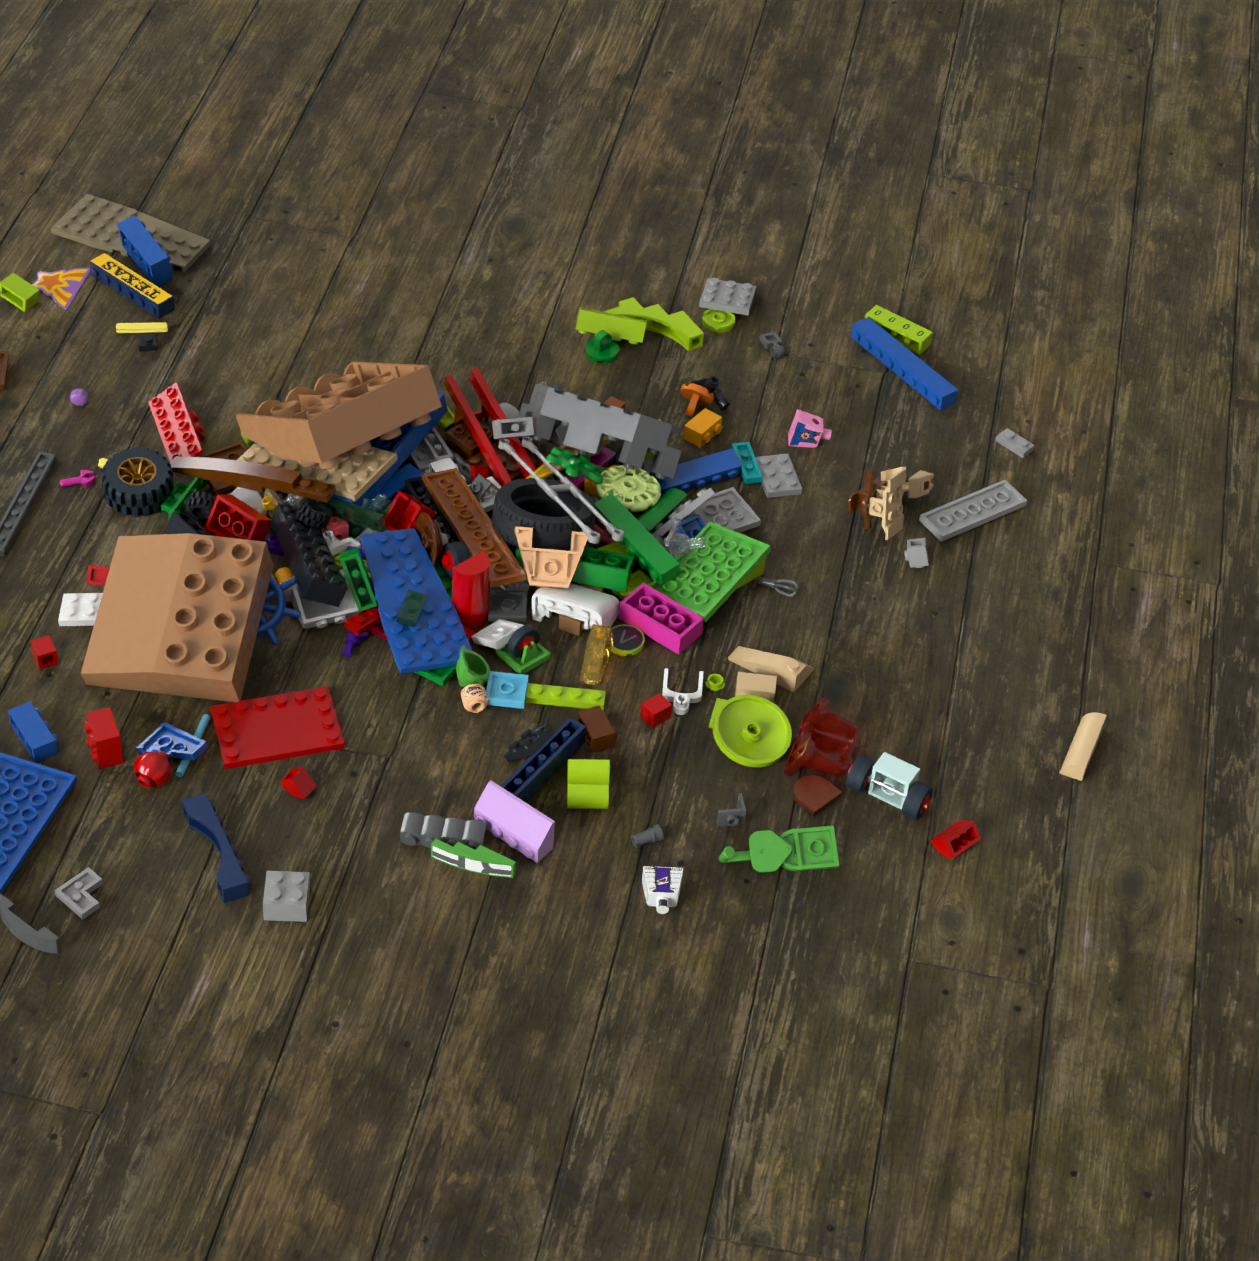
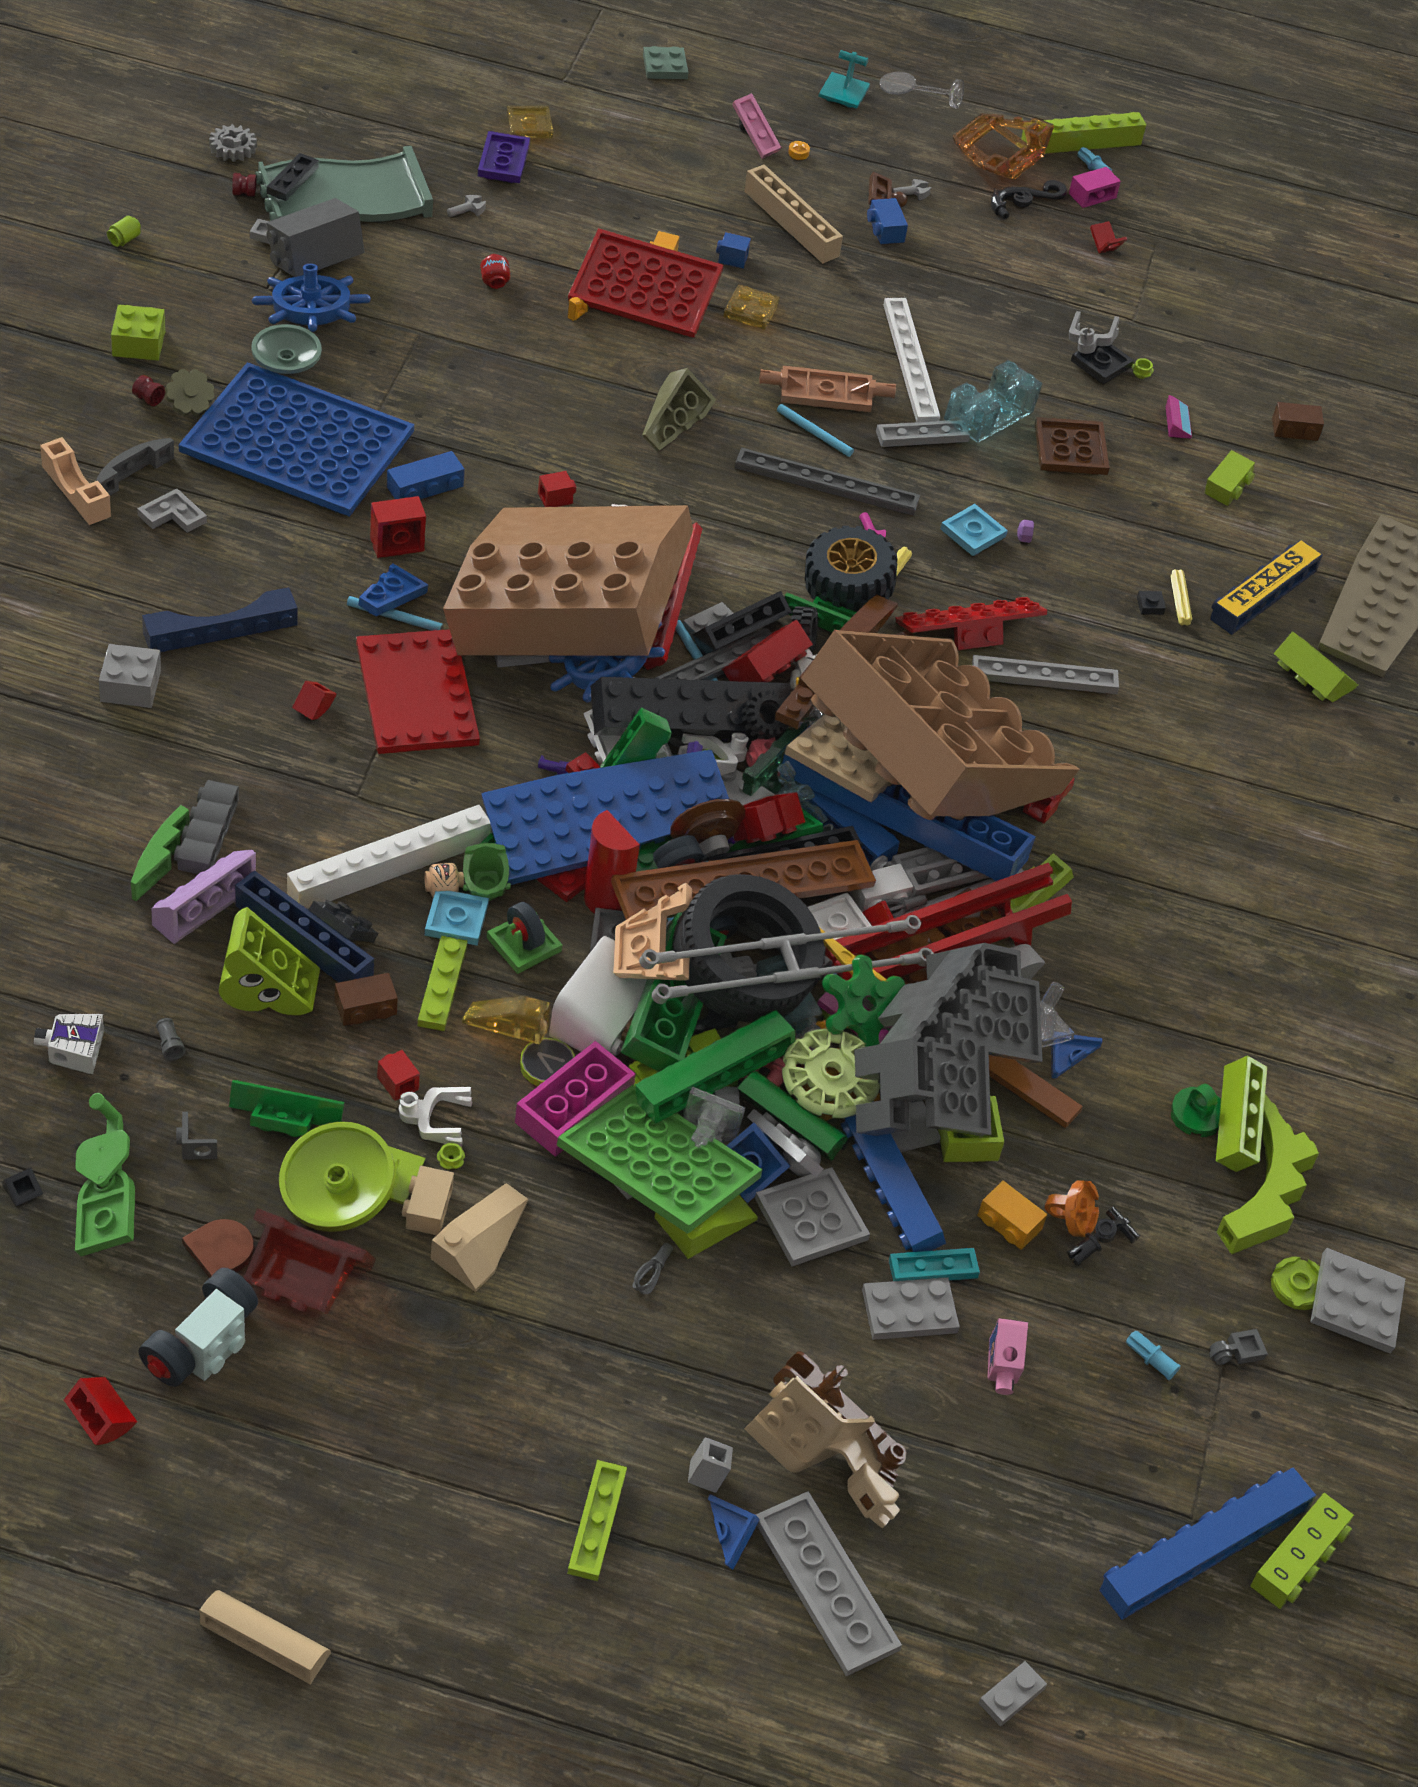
camera: 90 degrees right, 5 degrees up
sticker [31,268,90,310] -> none
blue brick [117,215,173,287] -> none
red plant [134,750,172,789] -> none
clear green plate [396,589,427,628] -> none
dark grey bracket [469,474,499,502] -> none
white plate [471,619,524,649] -> none
light grey slope [492,417,534,439] -> none
none -> black slope [1,1168,43,1206]
none -> light nougat arch [40,437,111,525]
none -> green bracket [229,1080,344,1137]
none -> white brick [287,805,491,909]
none -> lime plate [567,1460,627,1581]
none -> blue tile [708,1494,760,1570]
none -> medium azure plate [940,504,1008,556]
none -> light grey plate [972,655,1119,694]
none -> medium azure axle [1126,1331,1180,1380]
none -> lime slope [1274,631,1358,702]

